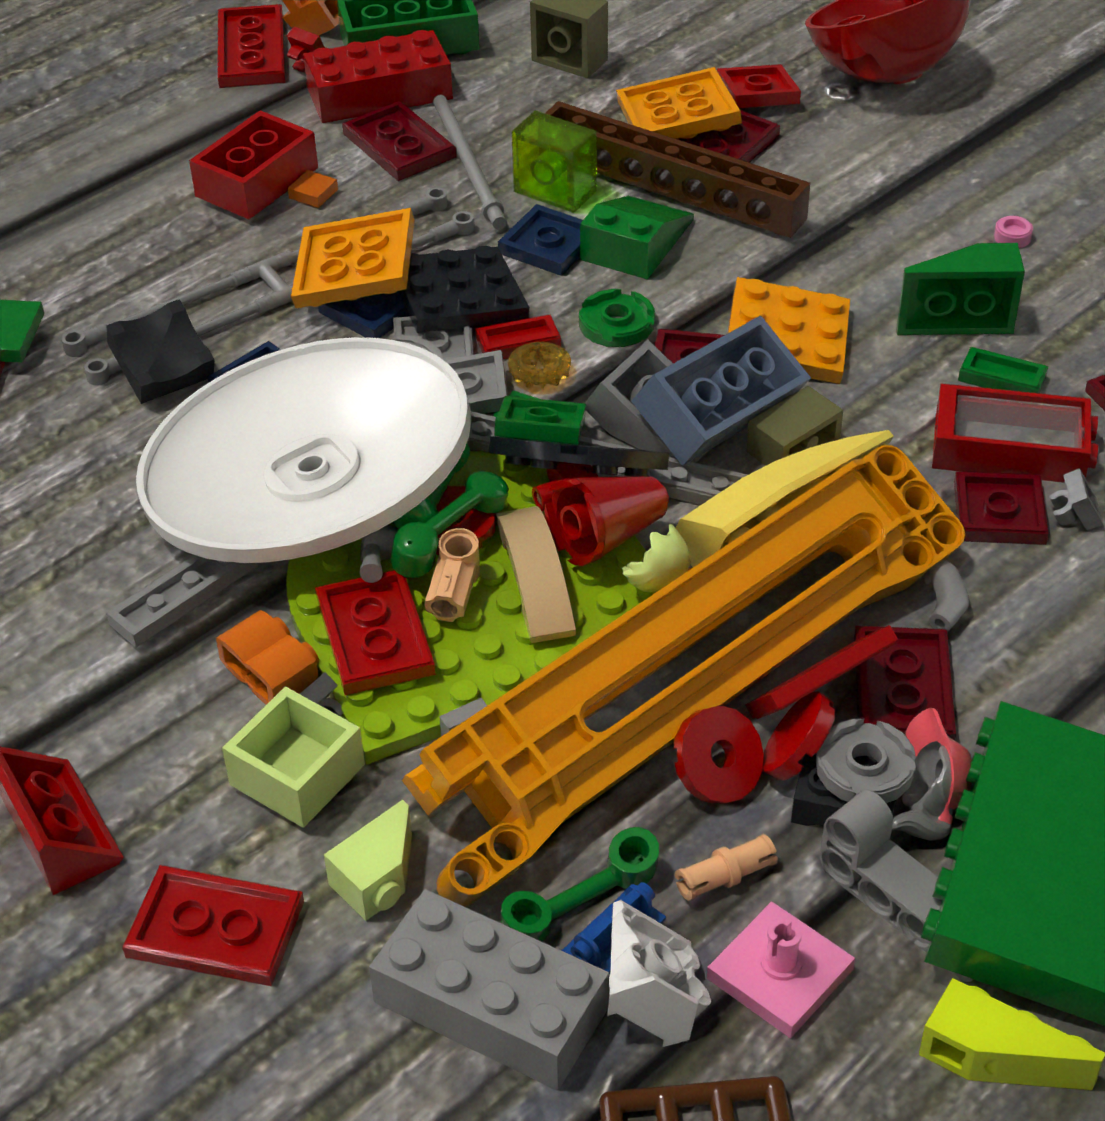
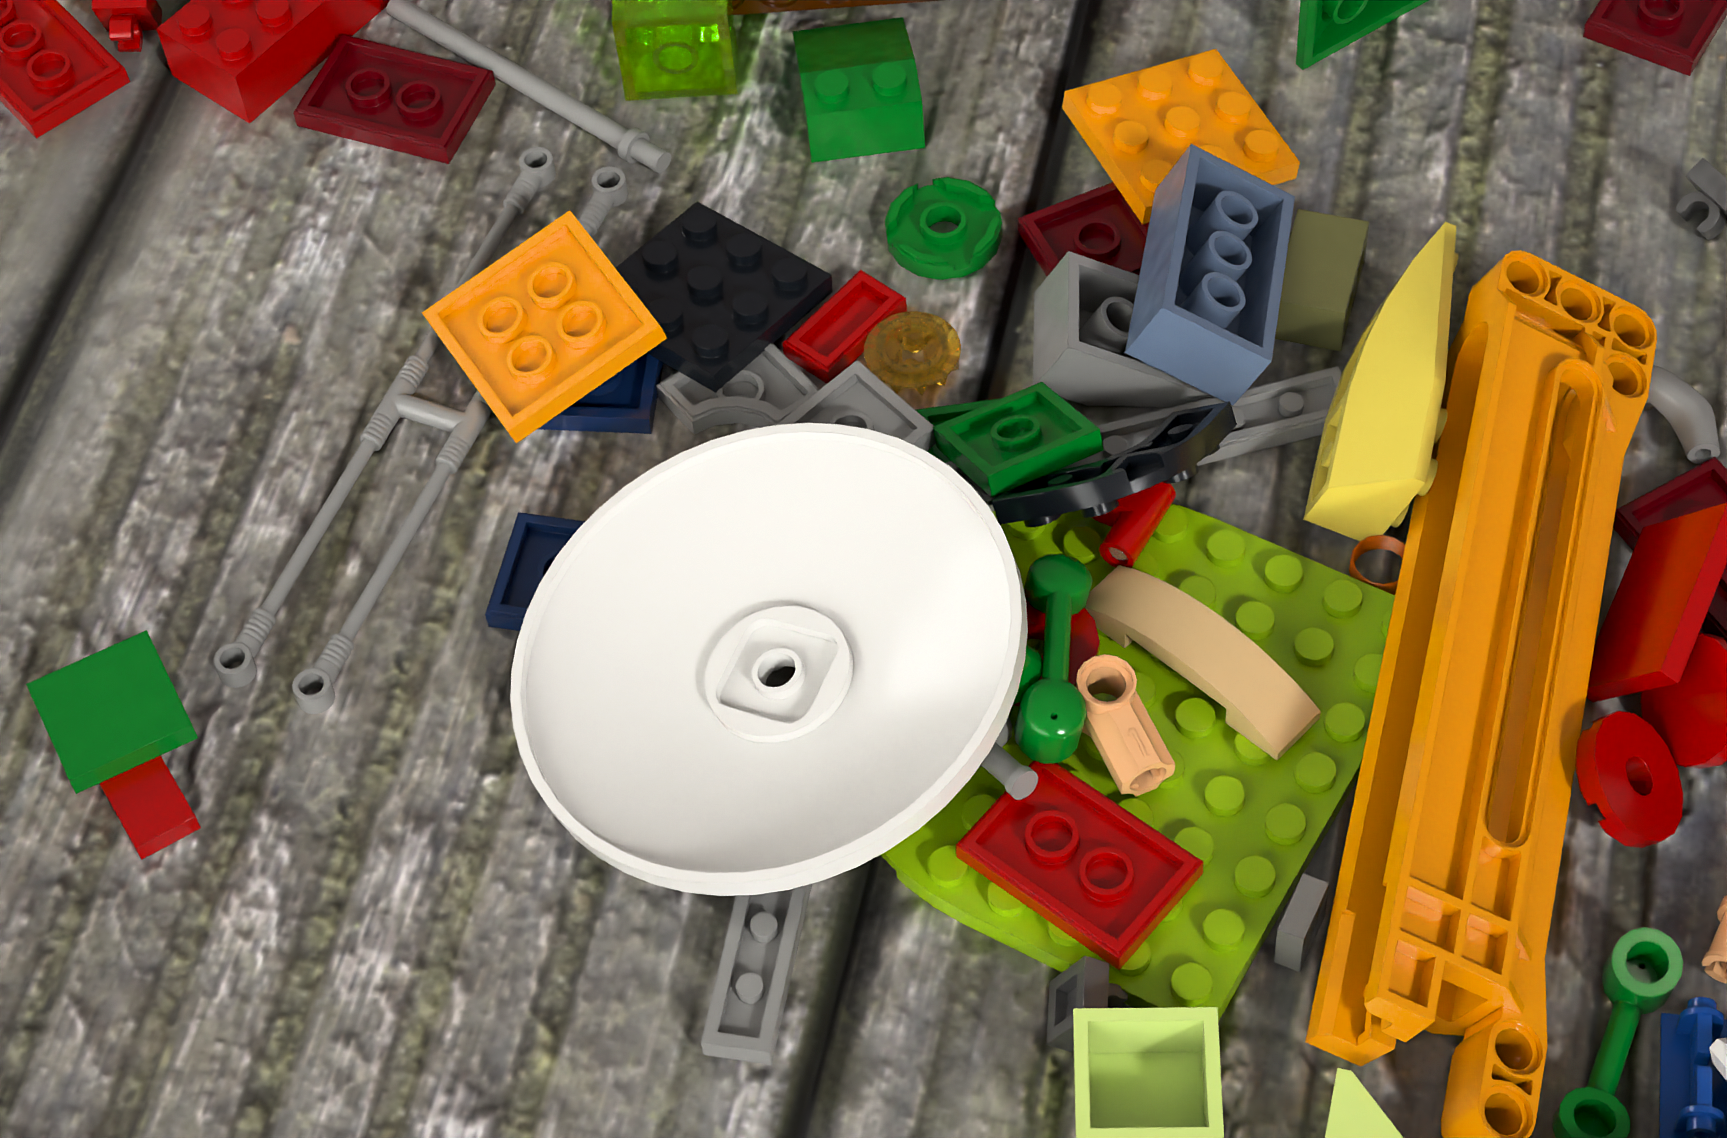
camera: 30 degrees left, 10 degrees up
black brick [106,299,215,404] -> none
red brick [189,110,318,220] -> none
orange brick [216,610,319,705] -> none
orange tile [288,170,338,208] -> none
dark blue tile [498,204,583,276] -> none
red cone [544,476,669,566] -> none
yellowish green hair [622,524,691,593] -> none
red window [932,383,1098,483] -> none
dark red tile [954,472,1049,545] -> none
green tile [958,347,1048,393] -> none

